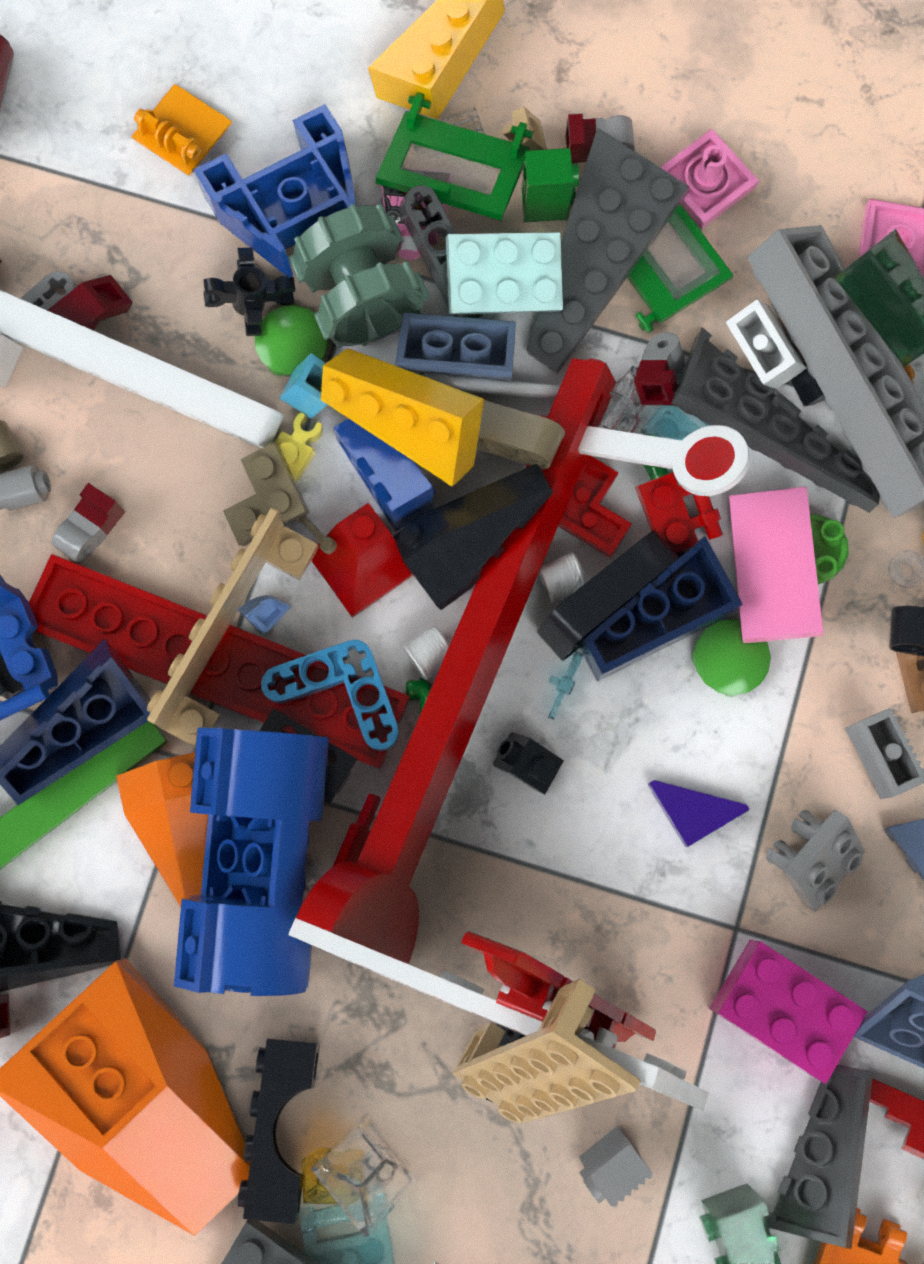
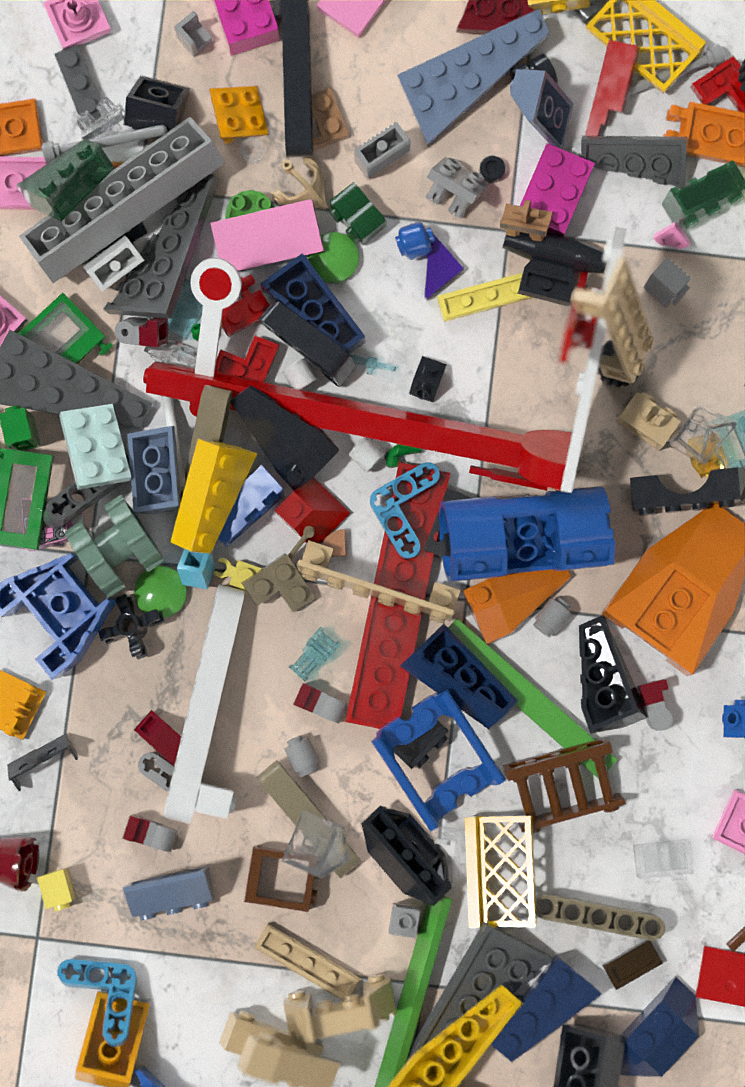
camera: 100 degrees left, 5 degrees up
light blue tile [238,595,290,635] -> none
none -> black piece [7,733,78,791]
none -> tan helmet [271,157,328,210]
none -> clear light blue connector [288,627,341,682]
none -> nougat tile [322,529,346,557]
none -> dark green brick [329,182,387,245]
none -> blue head [395,221,436,260]
none -> light yellow tile [437,273,533,322]
none -> black tile [479,155,505,183]
none -> medium nougat hips [500,200,553,242]
none -> black plate [502,232,607,306]
none -> light grey brick [533,597,571,638]
none -> tan brick [616,391,681,451]
none -> bright pink tile [653,222,691,249]

